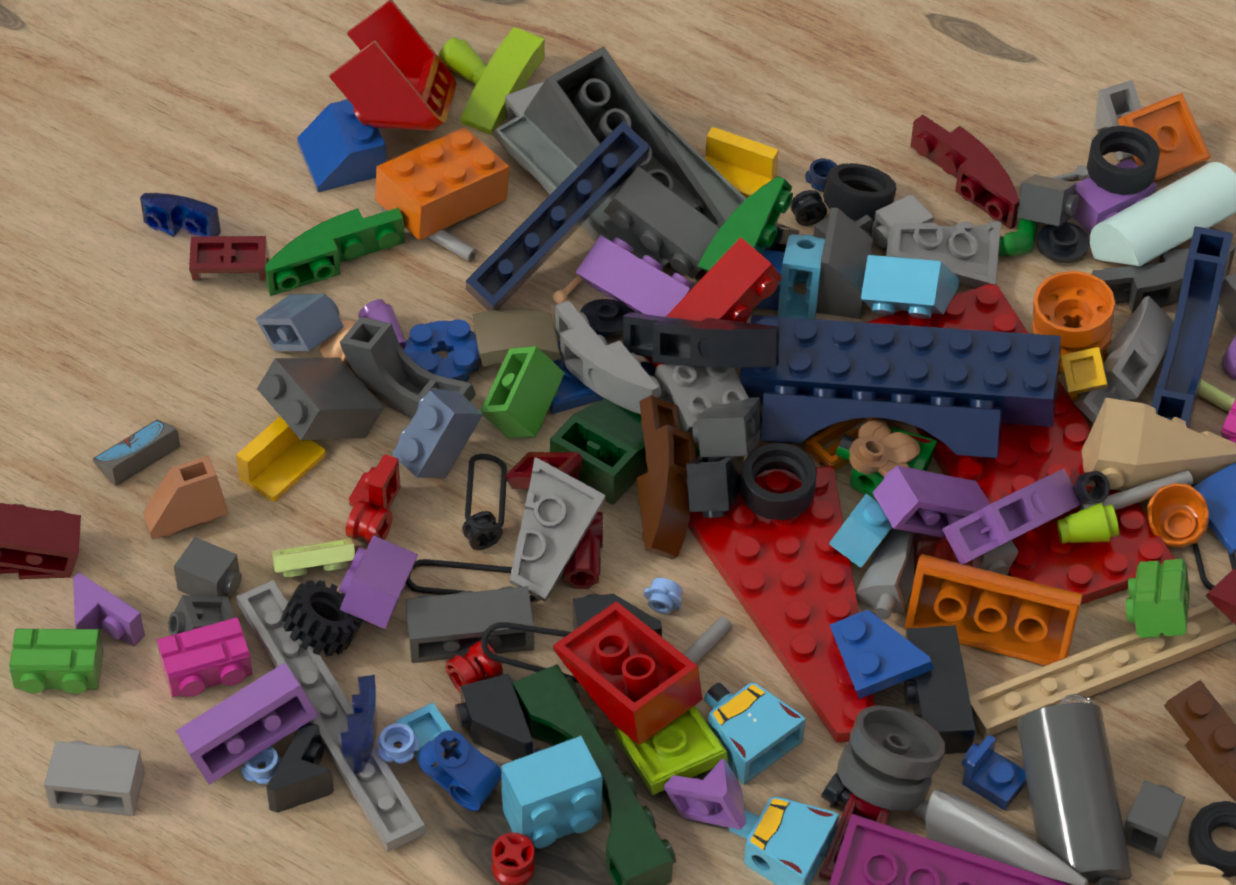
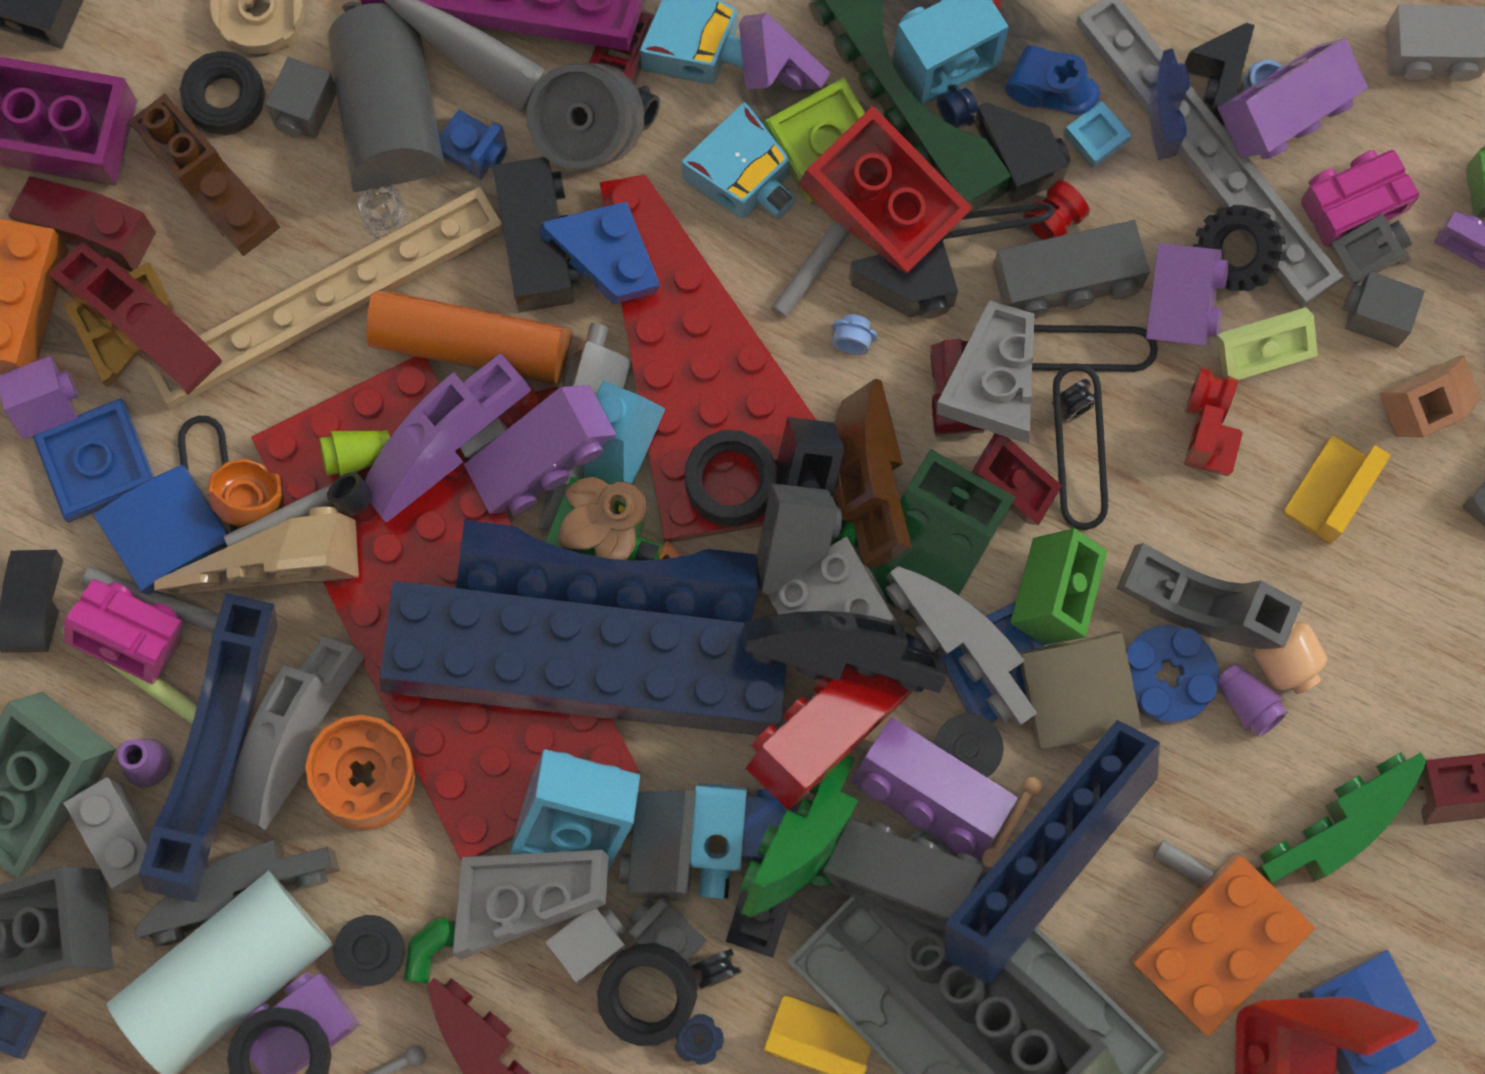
camera: 175 degrees right, 25 degrees up
sand blue brick [255,294,344,351] -> none
dark grey brick [257,358,384,440] -> none
light blue plate [377,723,419,764] -> none
sand blue brick [392,390,483,478] -> none
dark grey brick [1018,174,1079,226] -> none
yellow panel [1061,347,1108,401] -> none
bright green brick [1126,559,1190,638] -> none

